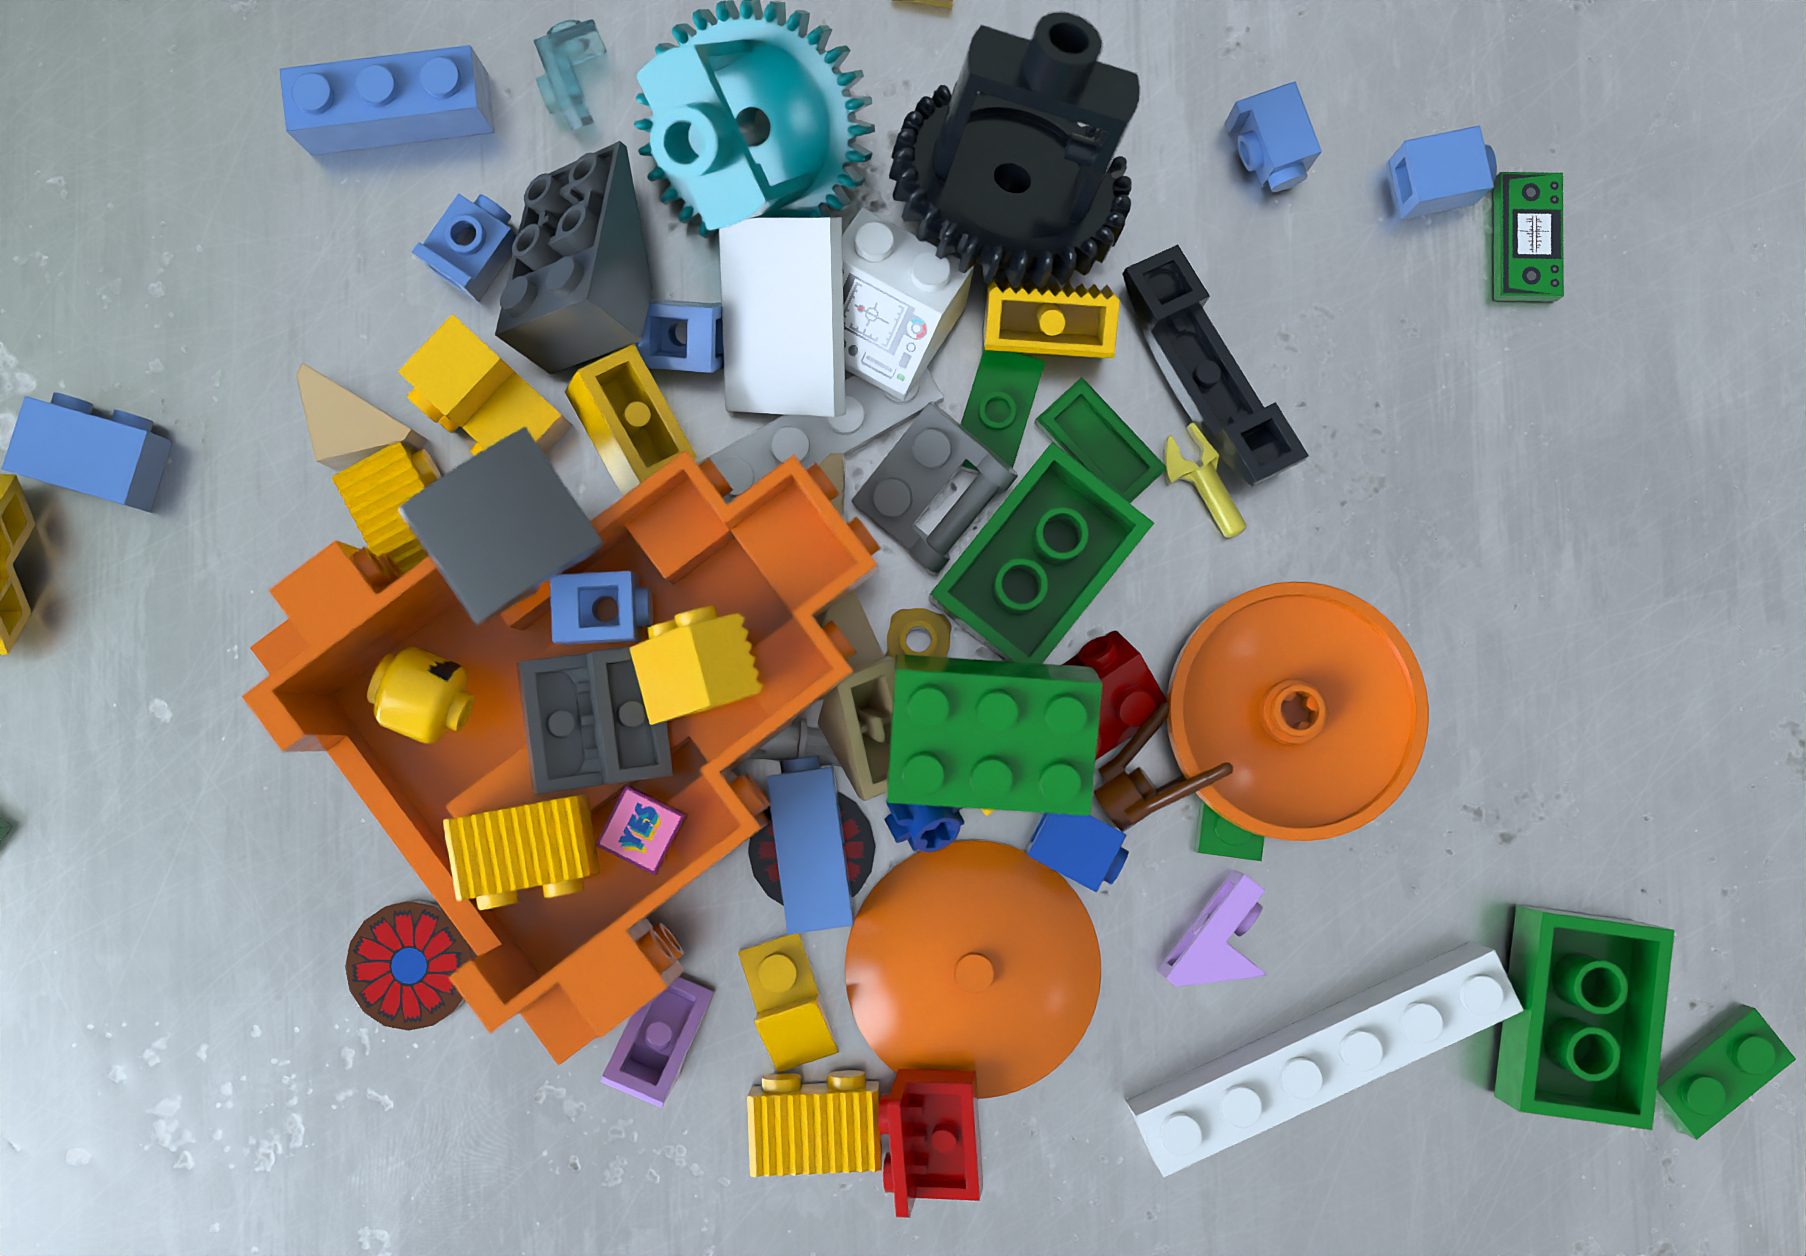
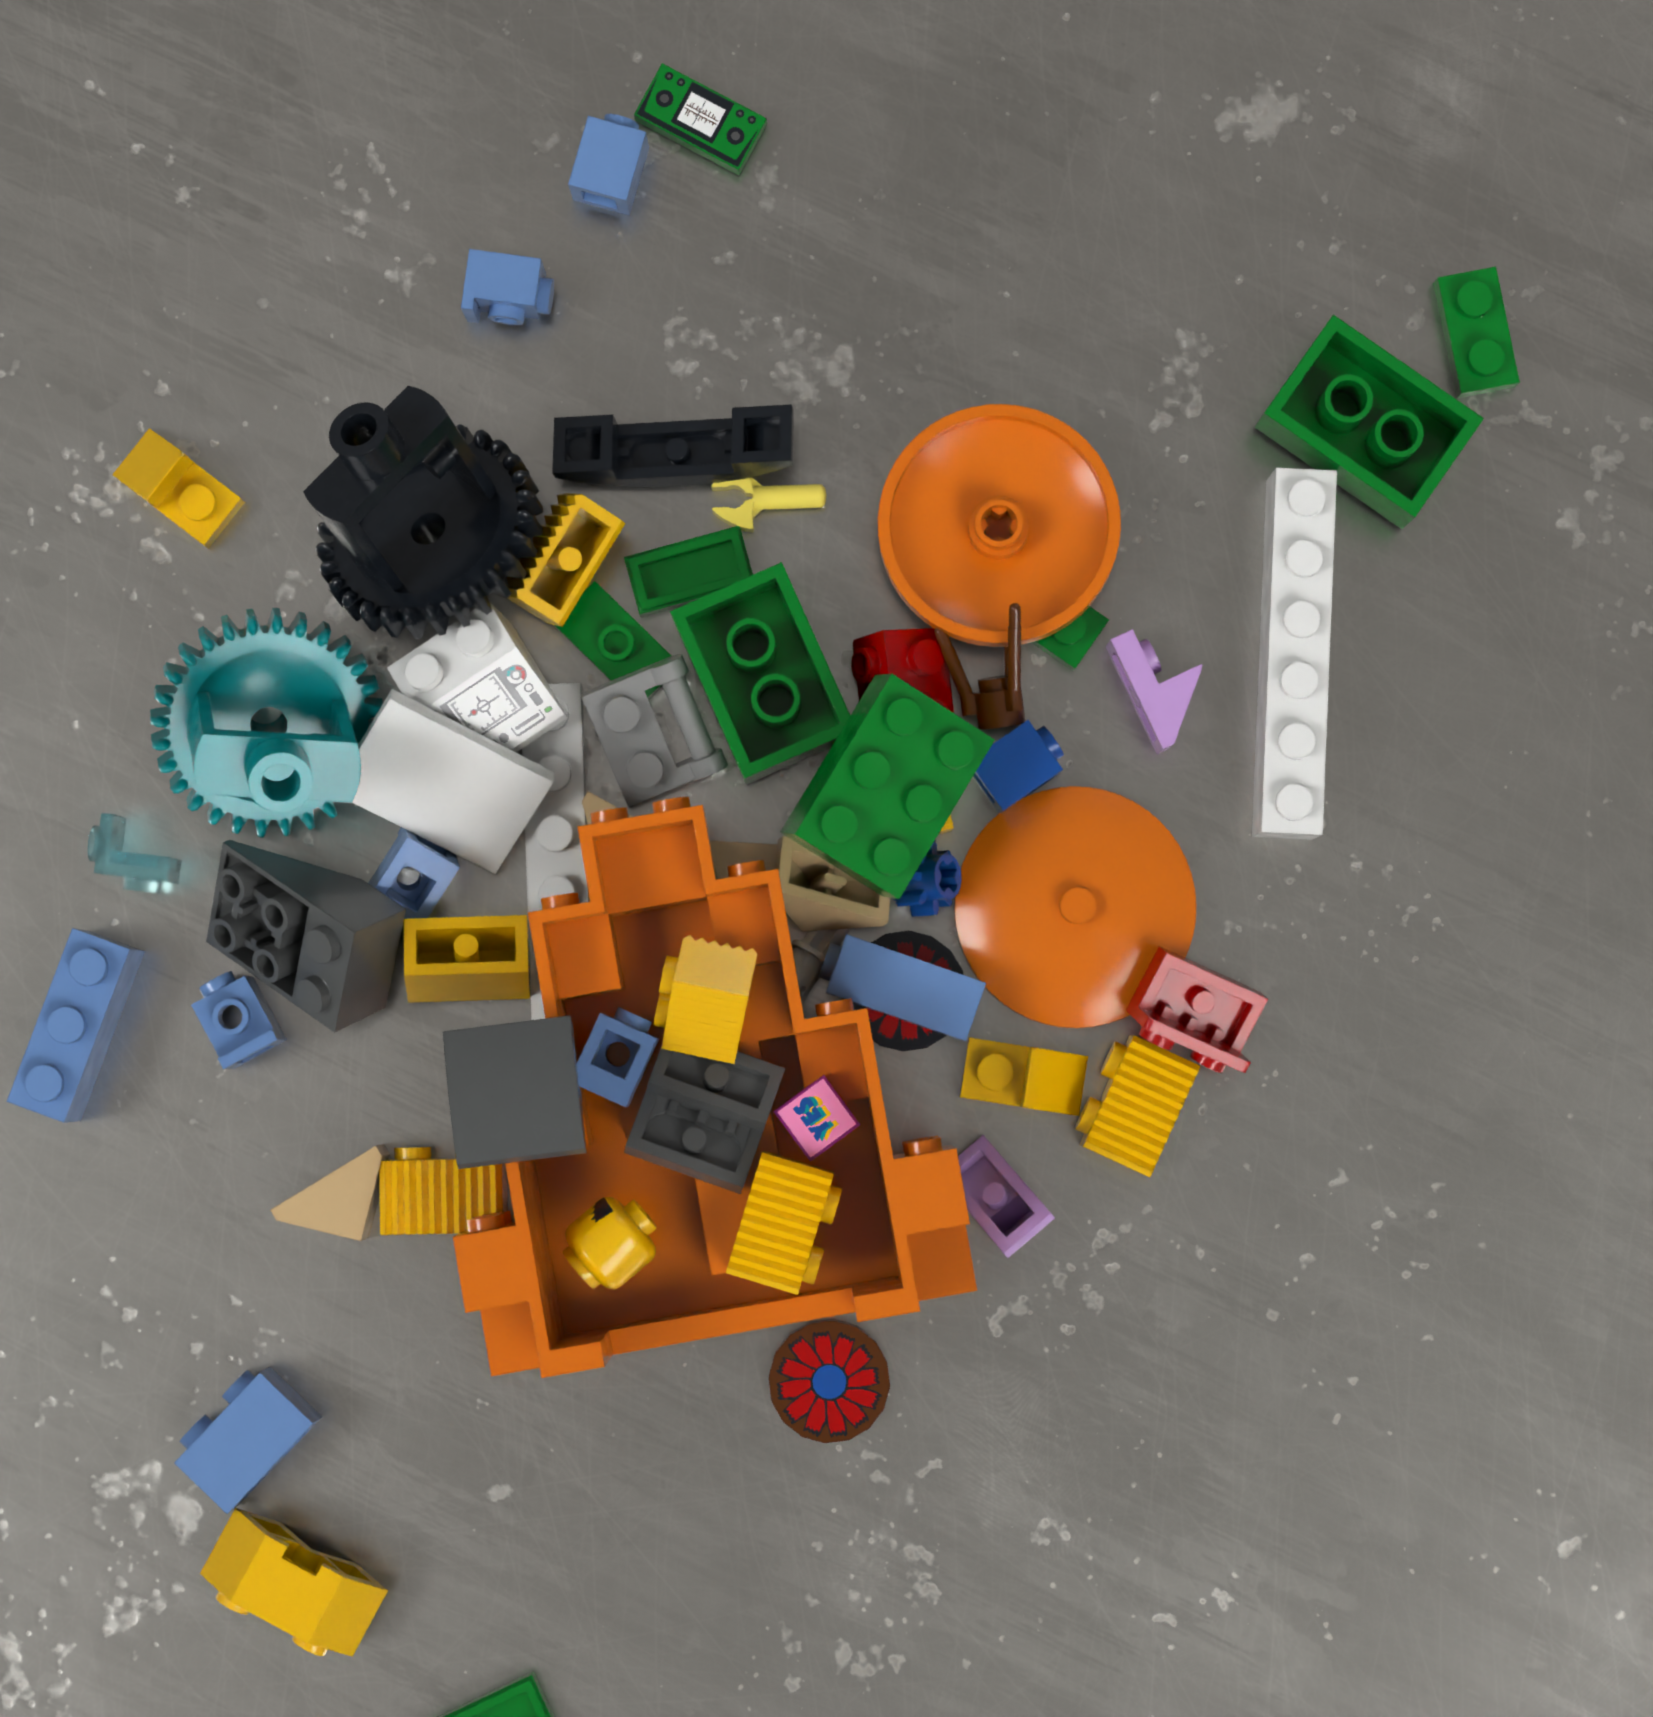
camera: 65 degrees left, 0 degrees up
yellow brick [398,314,573,456] -> none
yellow brick [885,608,952,660] -> none

